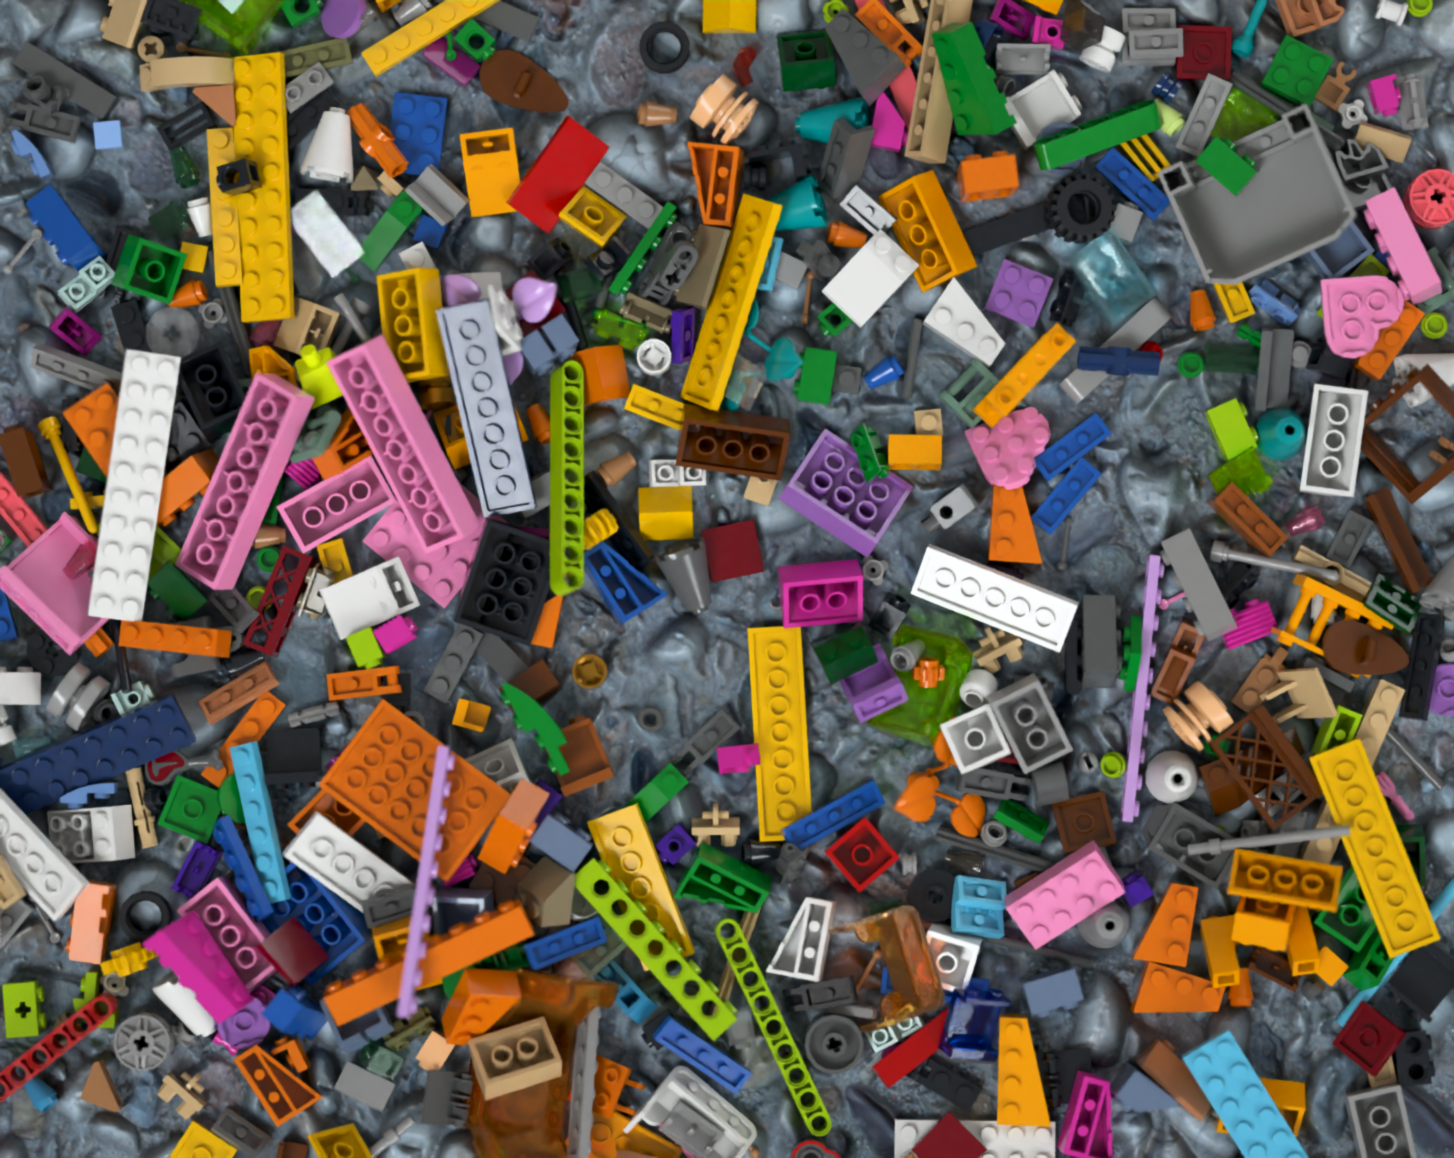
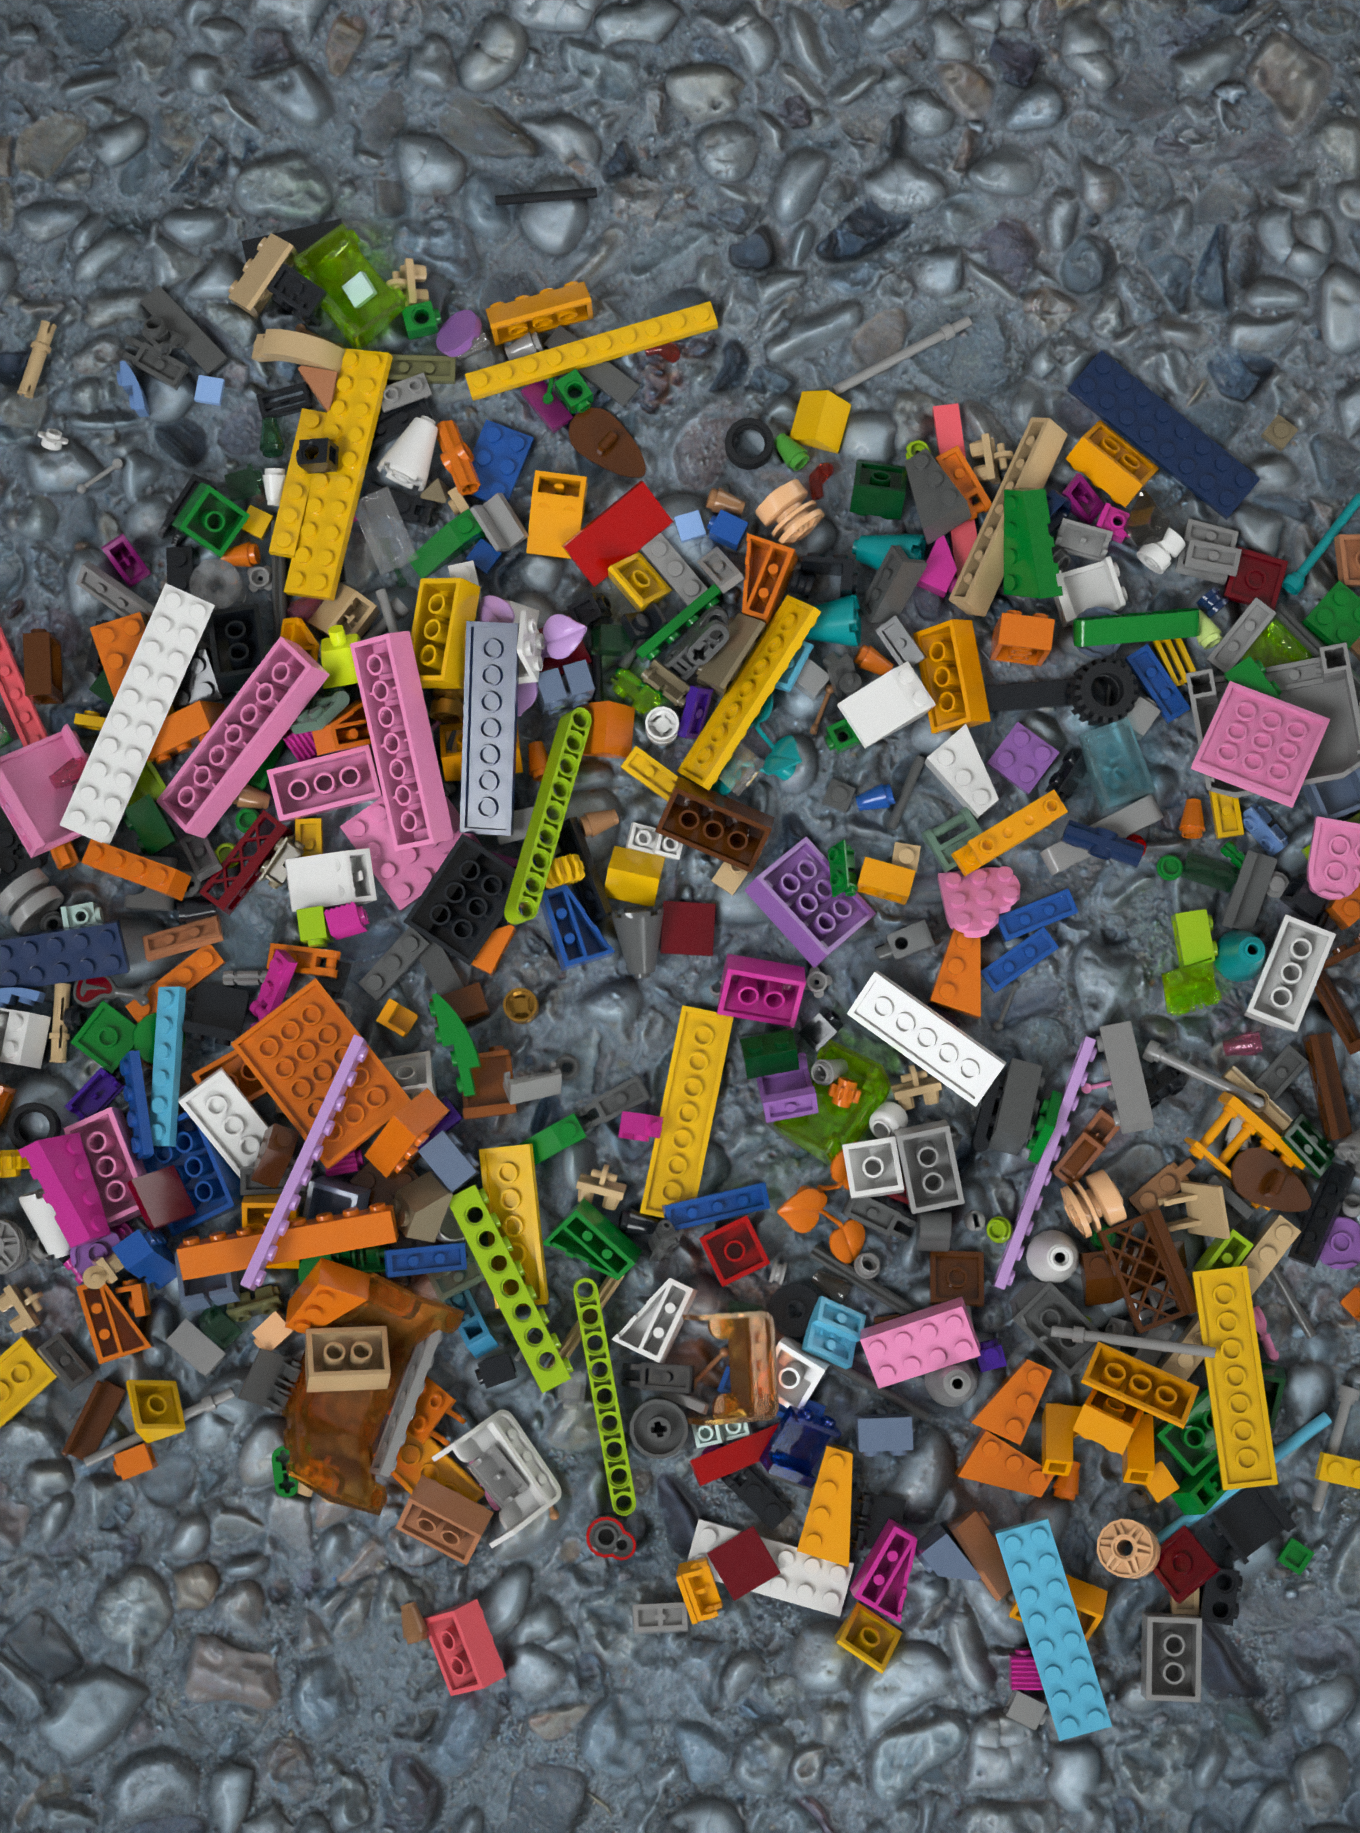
camera: 20 degrees right, 5 degrees down
blue wedge [25,184,108,272] -> none
yellow piece [37,417,98,533] -> none
light aqua slope [58,256,115,314] -> none
black bar [110,619,133,694] -> none
tan wheel [138,36,167,63] -> none
blue plate [652,1015,752,1094] -> none
dark purple brick [655,823,697,865] -> none
green brick [793,347,837,406] -> none
green plate [993,799,1050,844] -> none
dark orange panel [1206,482,1288,557] -> none
dark pink brick [1221,598,1279,650] -> none
reddish brown hinge [1244,945,1303,992] -> none
none -> tan hips [82,1252,124,1289]
none -> dark pink plate [249,949,297,1021]
none -> reddish brown slope [251,1123,299,1189]
none -> light grey hinge [503,1061,562,1105]
none -> light blue tile [674,510,706,543]
none -> light grey plate [697,546,744,594]
none -> blue brick [707,510,749,552]
none -> bright green cone [774,433,810,471]
none -> light nougat wheel [1097,1519,1161,1579]
none -> bright pink plate [1191,681,1330,808]

